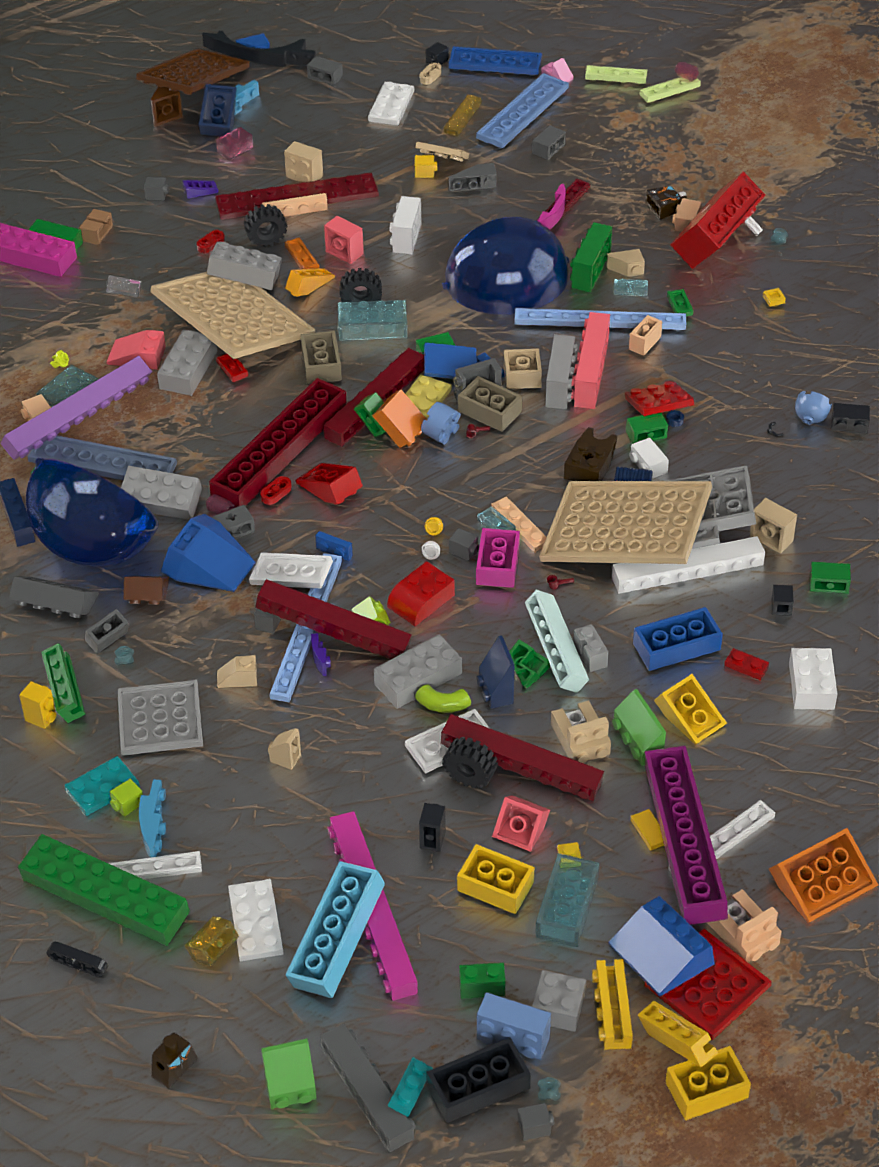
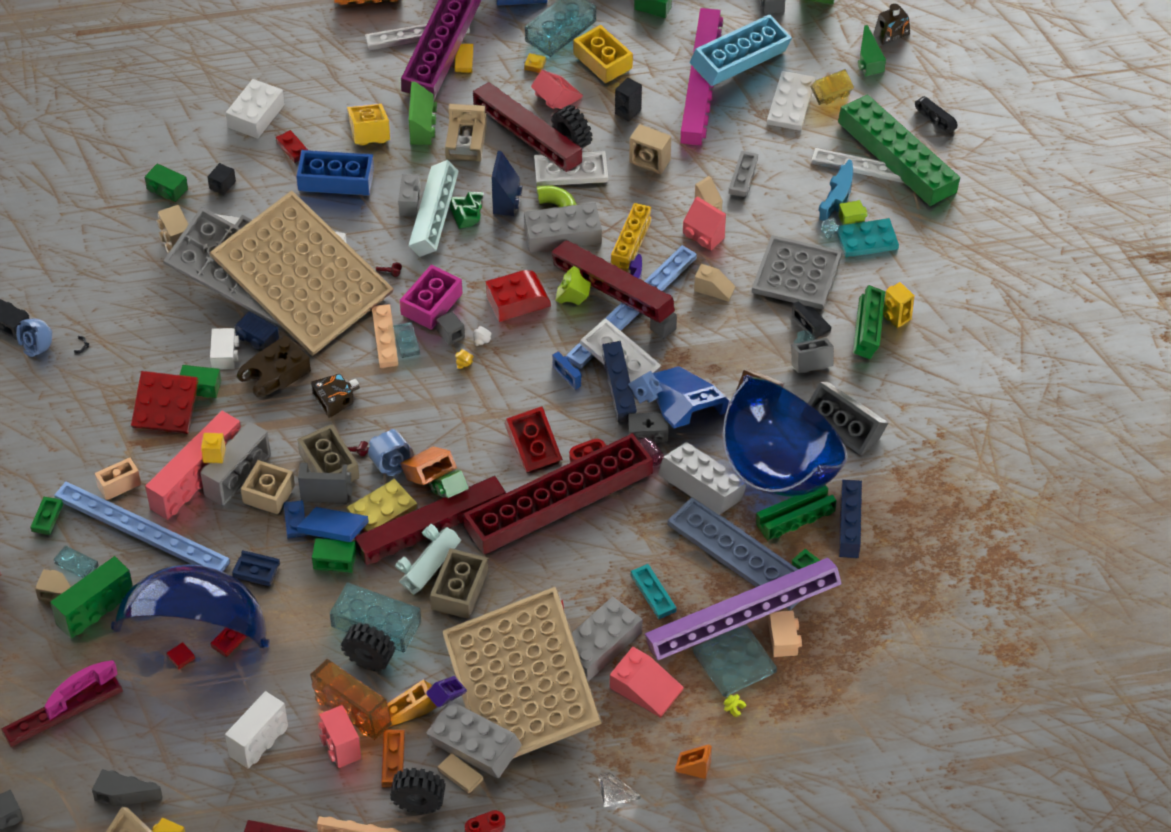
camera: 155 degrees left, 5 degrees up
none -> yellow brick [201,433,226,463]
none -> dark blue plate [232,550,280,586]
none -> clear orange brick [310,659,392,740]
none -> dark brown torso [311,374,360,418]
none -> light aqua brick [394,524,461,595]
none -> dark purple slope [426,676,467,707]
none -> dark blue brick [602,341,637,422]
none -> yellow brick [611,203,651,272]
none -> medium blue brick [628,371,662,403]
none -> tan brick [629,124,671,174]
none -> teal plate [630,564,677,619]
none -> orange slope [675,744,712,779]
none -> coral slope [683,196,726,251]
none -> light grey plate [728,151,759,197]
none -> black panel [792,301,832,340]
none -> clear light blue plate [821,217,839,239]
none -> green slope [858,25,886,77]

